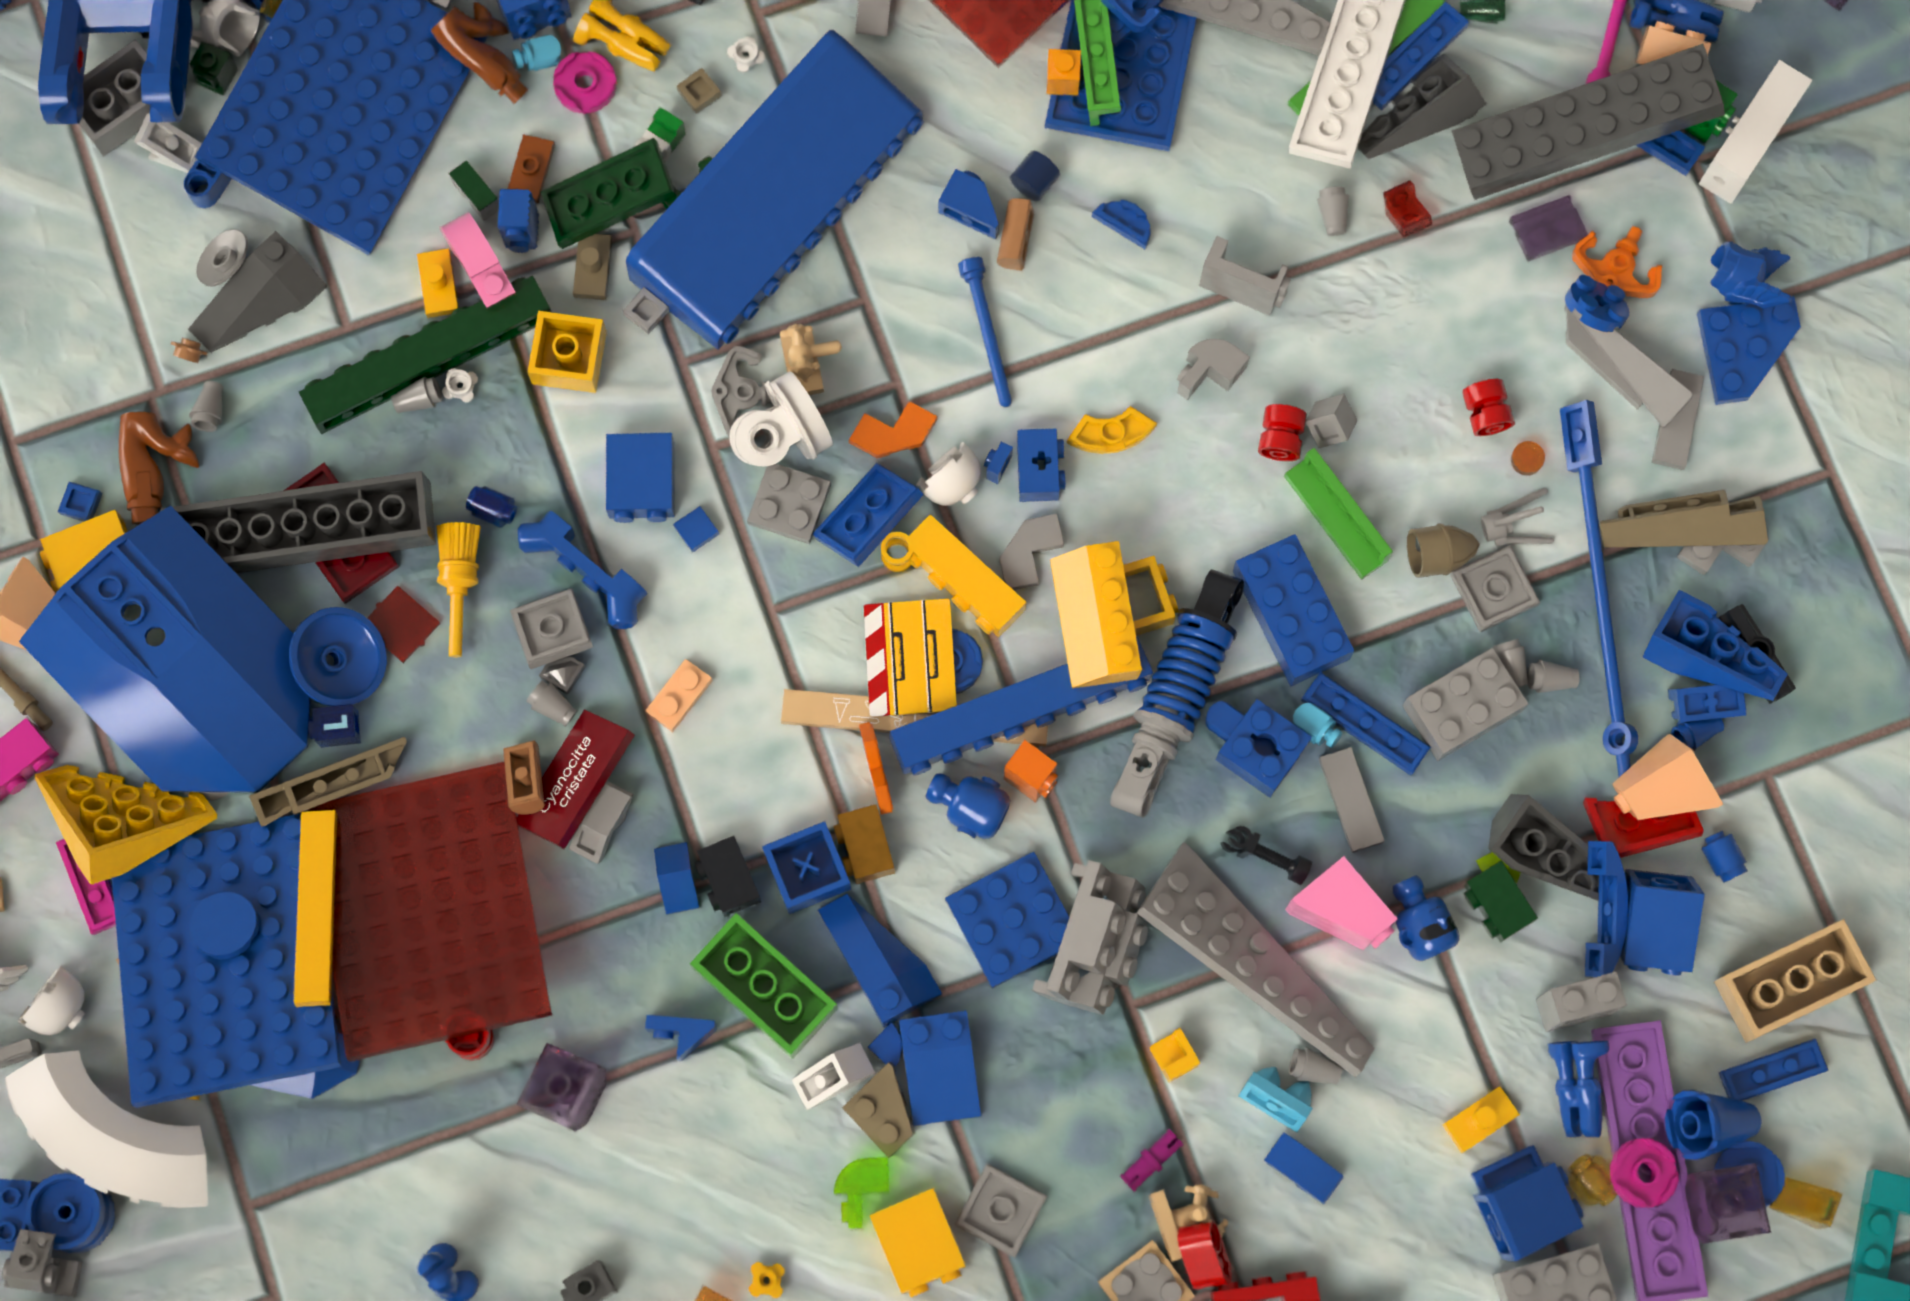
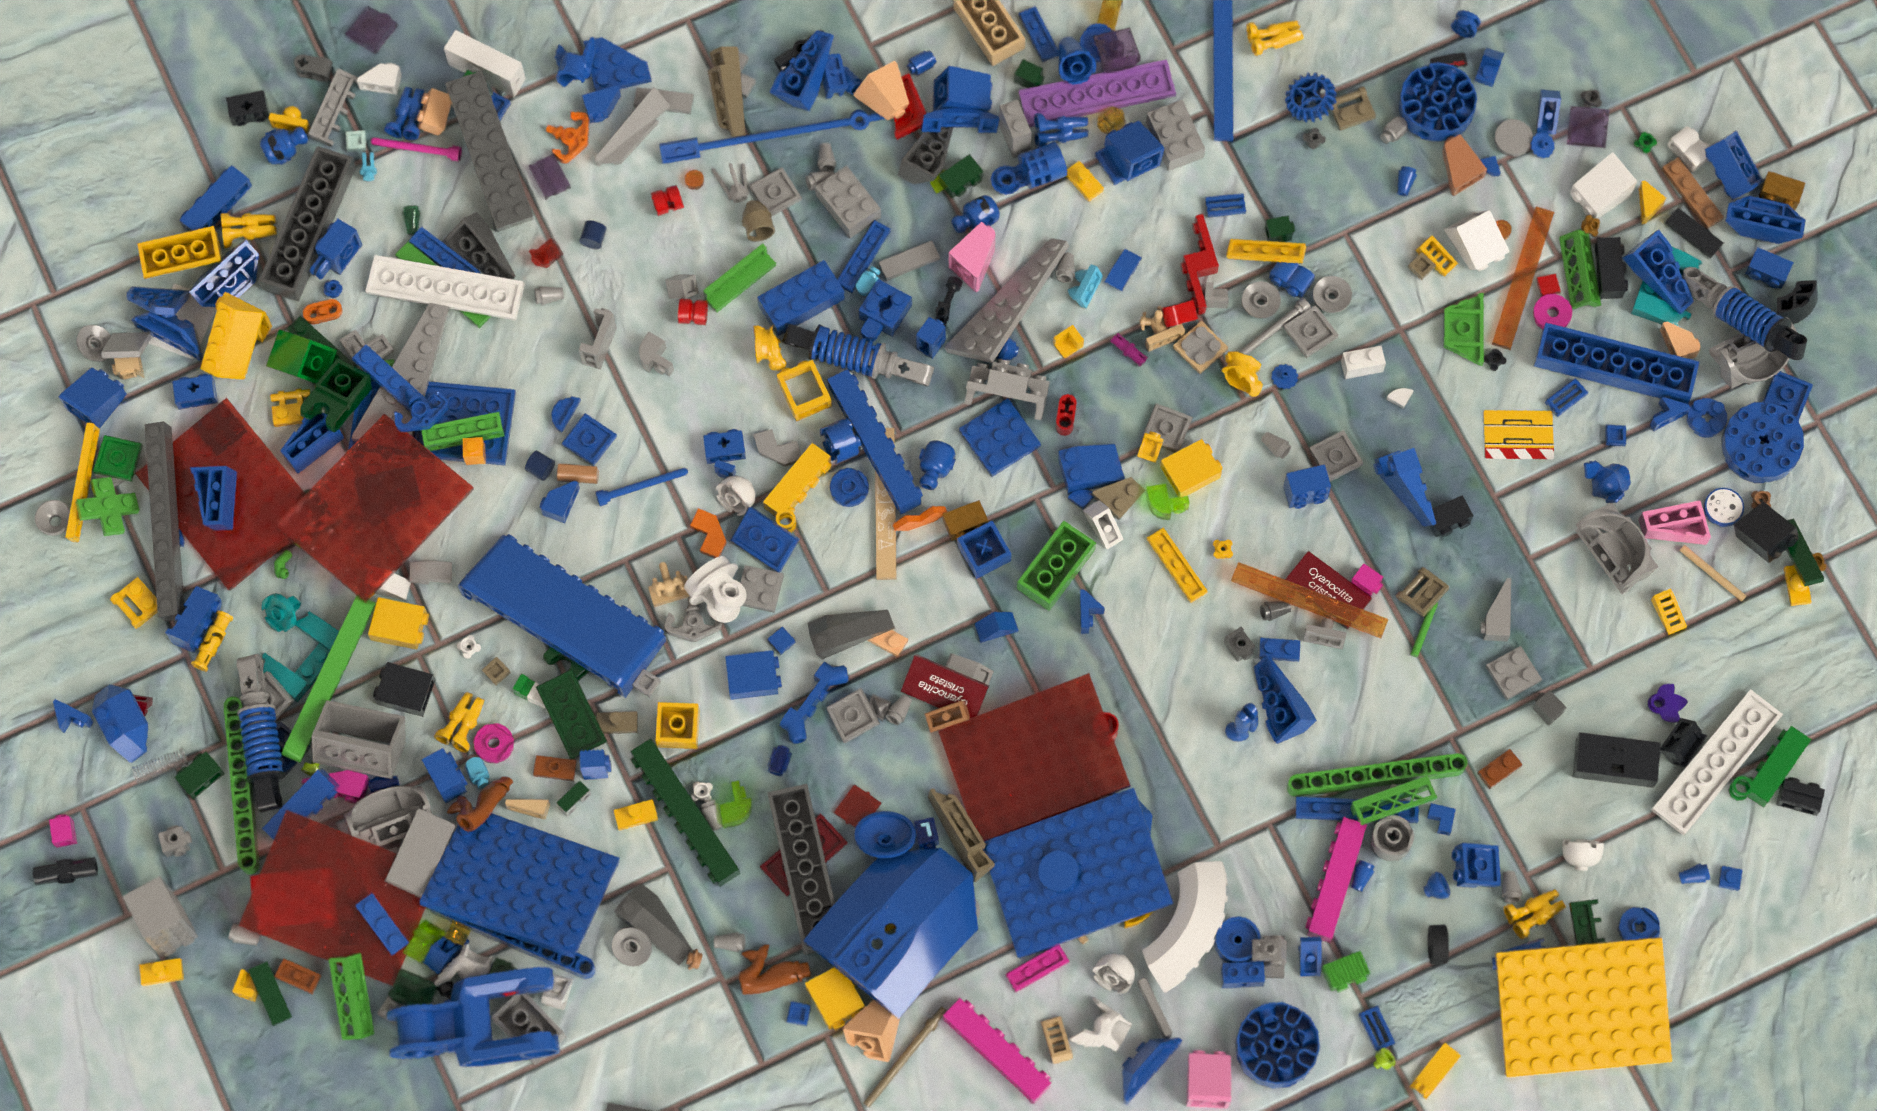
camera: 95 degrees left, 5 degrees down
yellow slope [35,765,217,885] -> none
yellow tile [294,810,337,1007] -> none
yellow piece [436,522,481,658] -> none
bright pink arch [440,212,516,309] -> none
clear purple slope [516,1043,607,1132] -> none
black hinge [694,835,762,918] -> none
blue wedge [818,894,942,1028] -> none
yellow sticker [864,599,957,717] -> none
orange brick [1004,740,1058,803] -> none
yellow slope [1050,541,1142,689] -> none
yellow tile [1067,406,1157,454] -> none
blue plate [1565,275,1630,332] -> none
dark pink tile [1610,1138,1679,1208] -> none
none -> tan slope [505,799,550,819]
none -> blue plate [562,413,617,466]
none -> dark blue piece [579,220,607,249]
none -> blue slope [582,84,621,123]
none -> clear neon green brick [719,780,752,829]
none -> yellow piece [753,325,787,371]
none -> dark grey wedge [808,609,895,660]
none -> blue brick [820,418,861,464]
none -> blue brick [916,317,946,359]
none -> blue cylinder [991,142,1067,195]
none -> blue cone [996,337,1019,361]
none -> dark green brick [1014,59,1045,89]
none -> red beam [1056,394,1077,436]
none -> yellow bracket [1137,431,1163,463]
none -> yellow tile [1147,527,1208,603]

